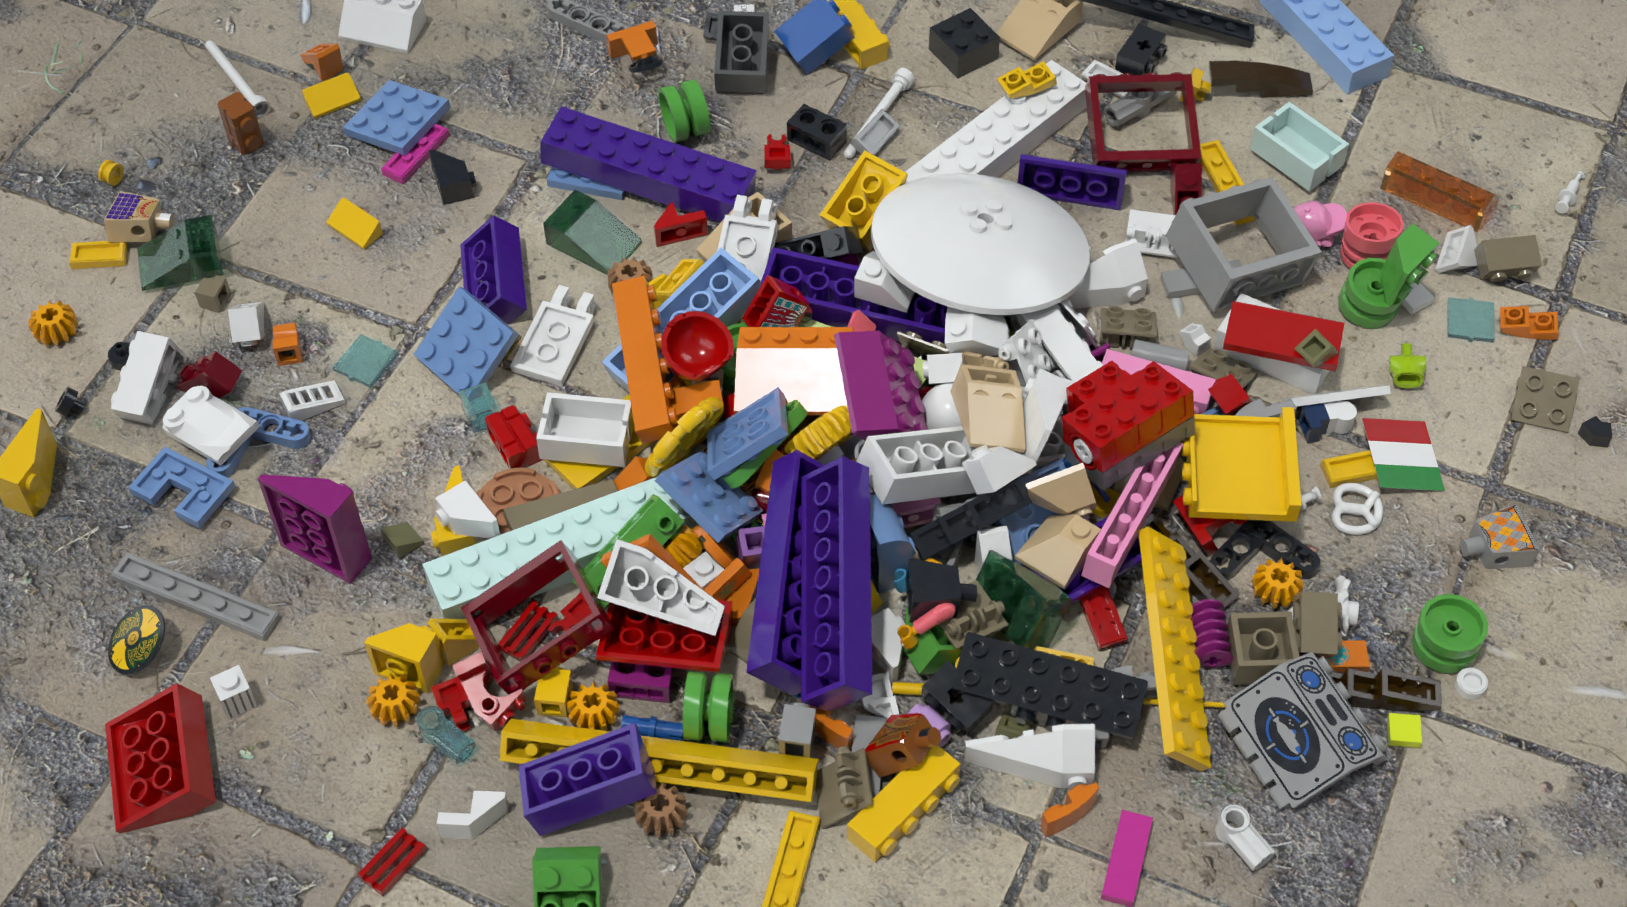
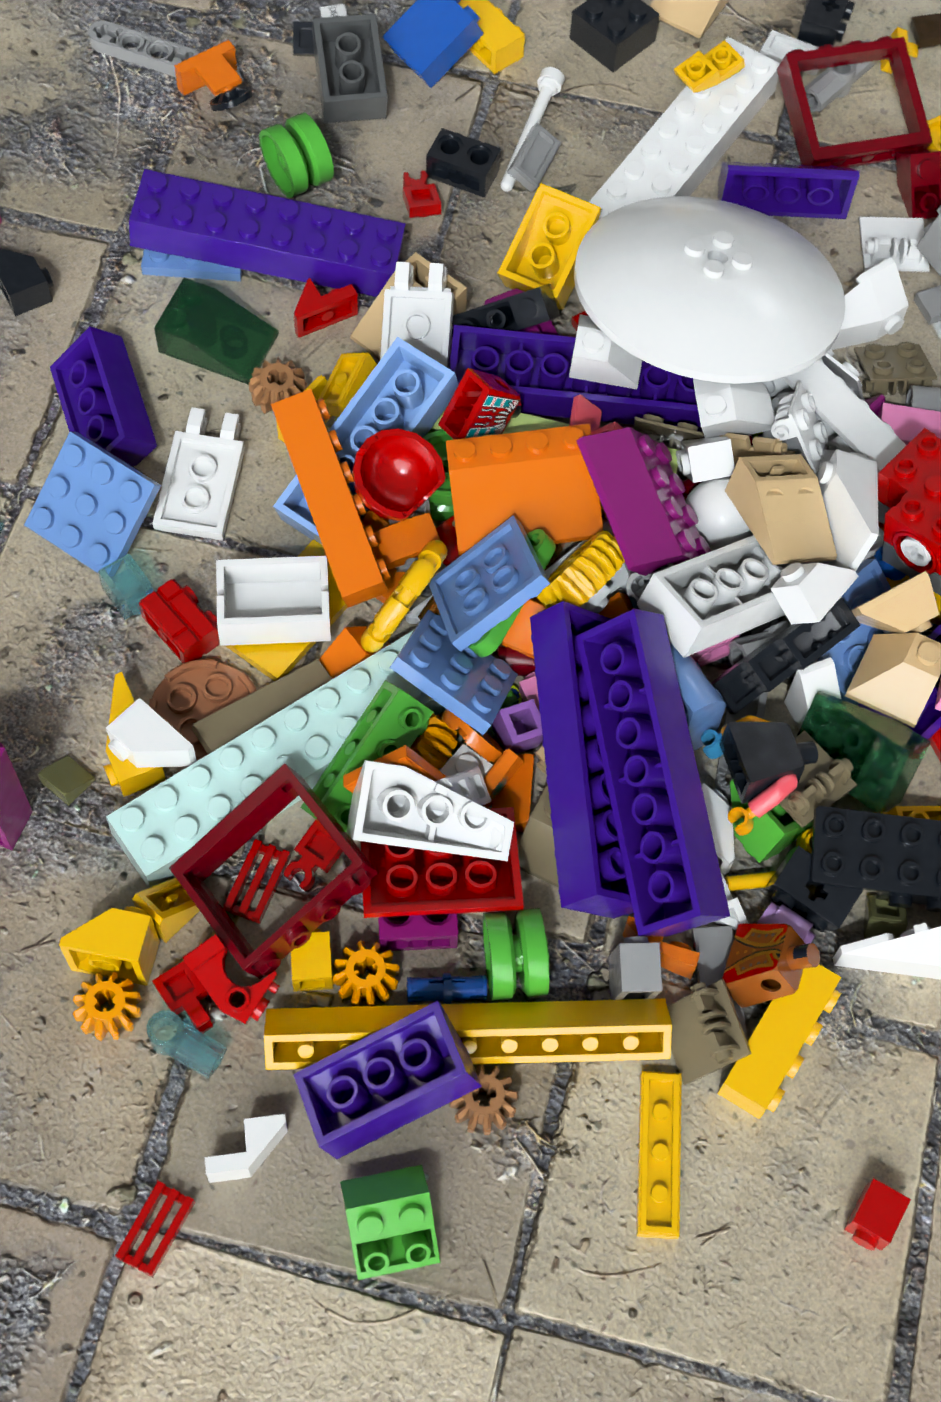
camera: 15 degrees left, 10 degrees up
none -> white tile [435,766,491,805]

